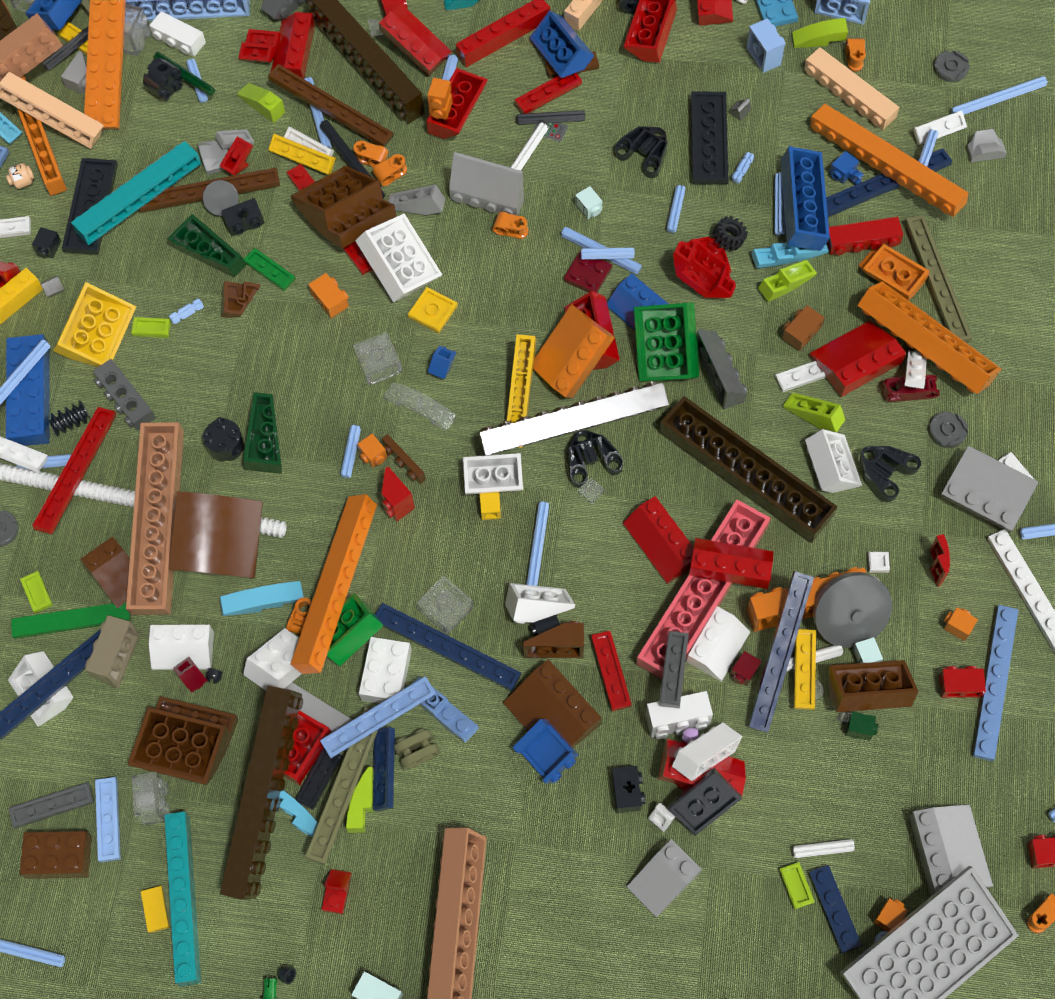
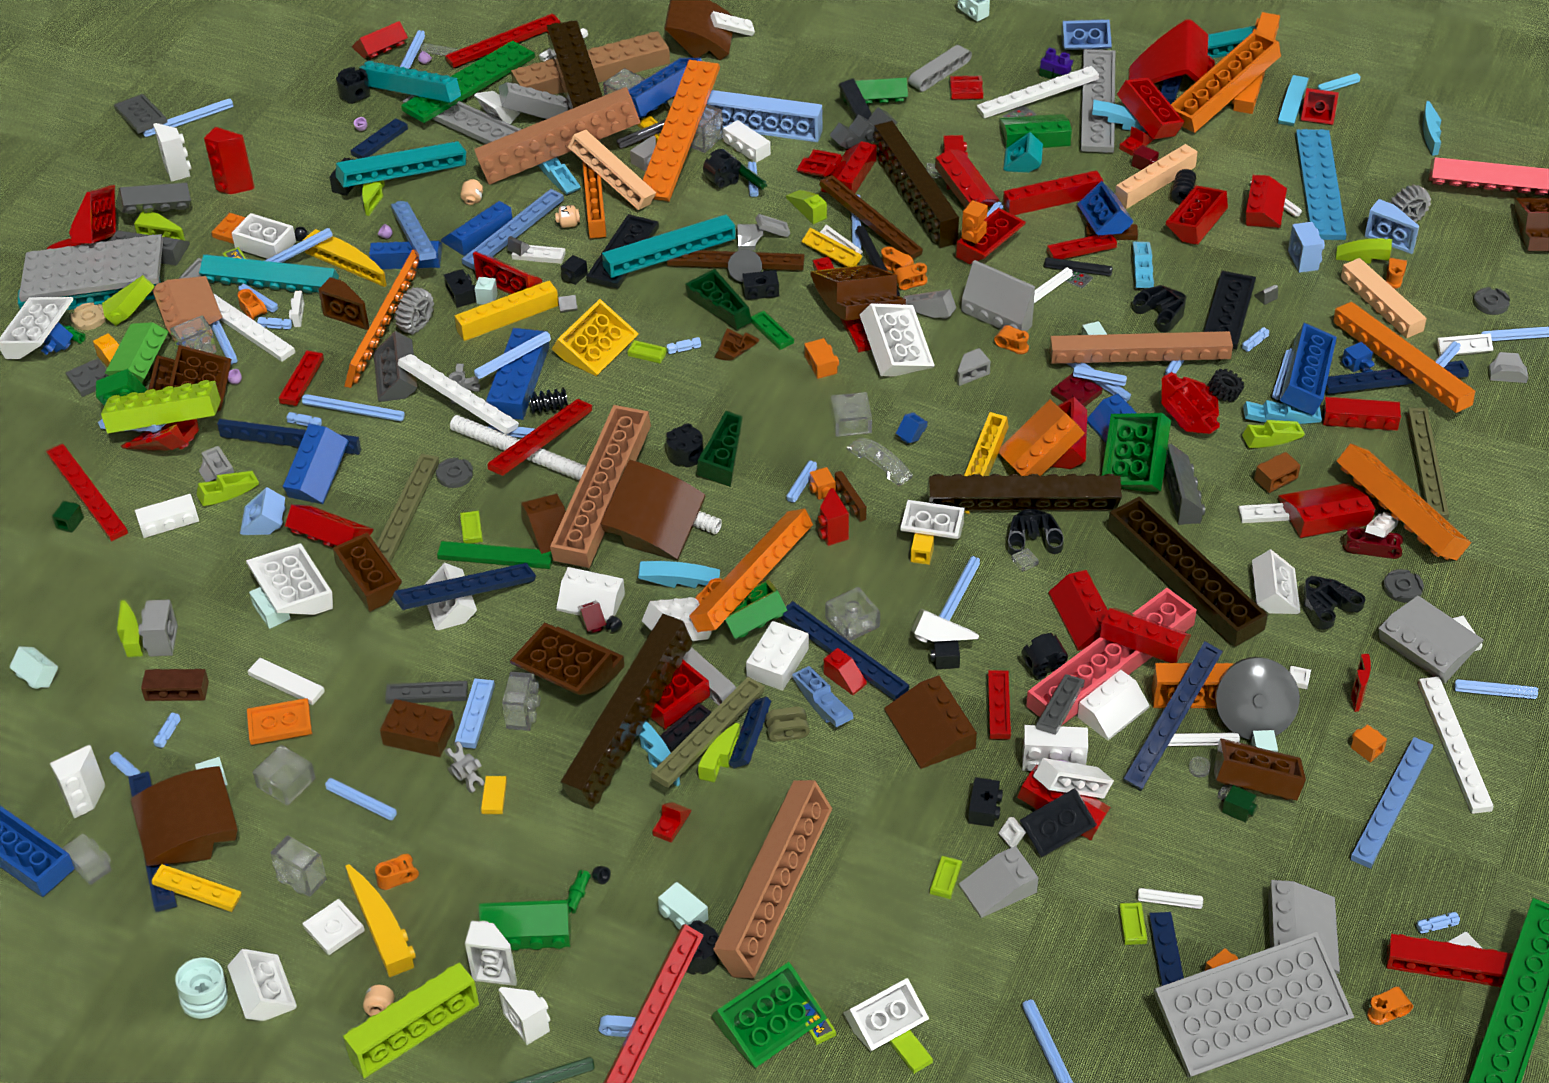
camera: 15 degrees right, 20 degrees down
dark tan slope [85,616,140,689] -> none
dark grey brick [93,359,156,431] -> none
teal brick [164,812,201,987] -> none
red slope [219,136,253,175] -> none
medium blue plate [320,676,436,758] -> none
yellow tile [407,287,458,333] -> none
blue panel [512,719,579,784] -> none
reddish brown slope [523,621,584,658] -> none
dark red brick [730,651,762,686] -> none
lime slope [783,393,846,433] -> none
yellow tile [794,629,816,710] -> none
orange slope [859,244,930,300] -> none
red brick [939,666,986,698] -> none
none -> light grey pin [444,742,485,792]
none -> red slope [824,648,867,695]
none -> lime tile [930,856,963,899]
none -> light grey slope [957,348,991,386]
none -> black brick [1021,633,1068,680]
none -> nougat brick [1050,331,1233,364]
none -> medium azure slope [1132,242,1154,288]

